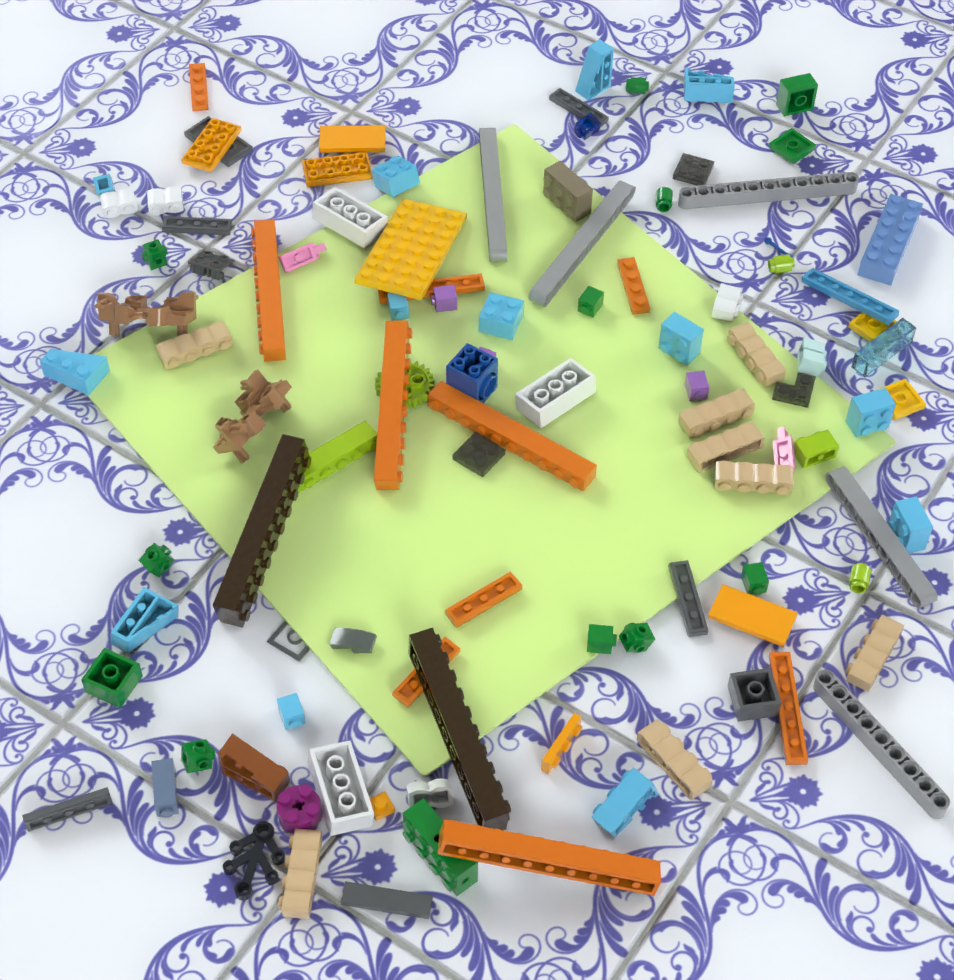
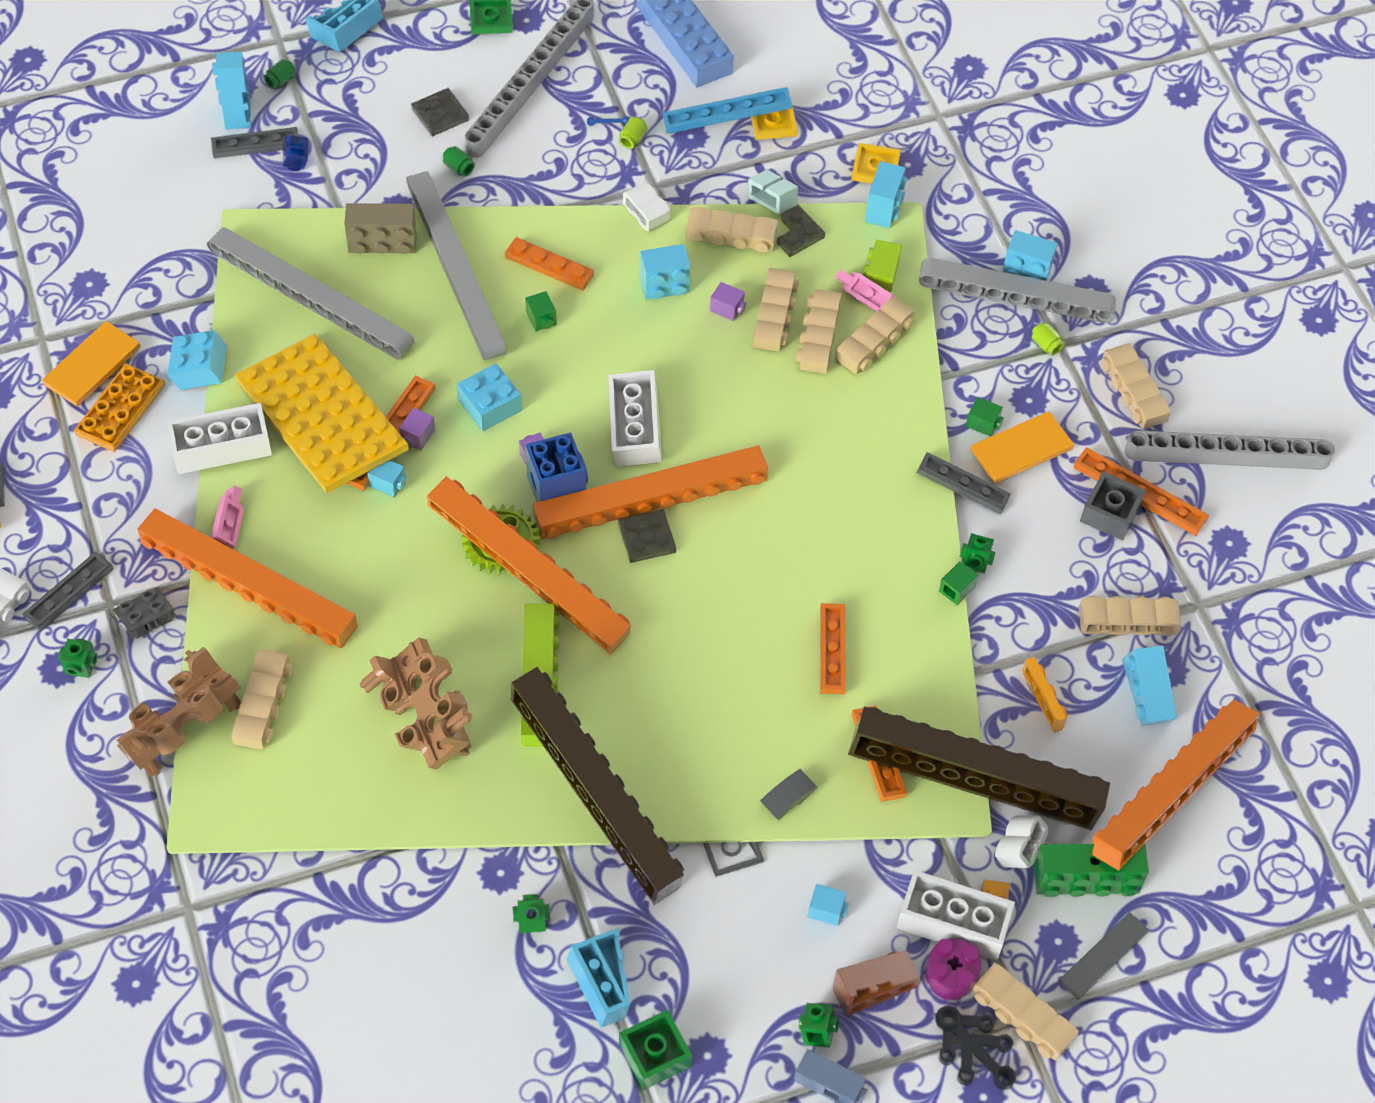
camera: 55 degrees left, 5 degrees up
medium azure wedge [40,349,110,396] -> none
clear light blue brick [851,318,916,377] -> none

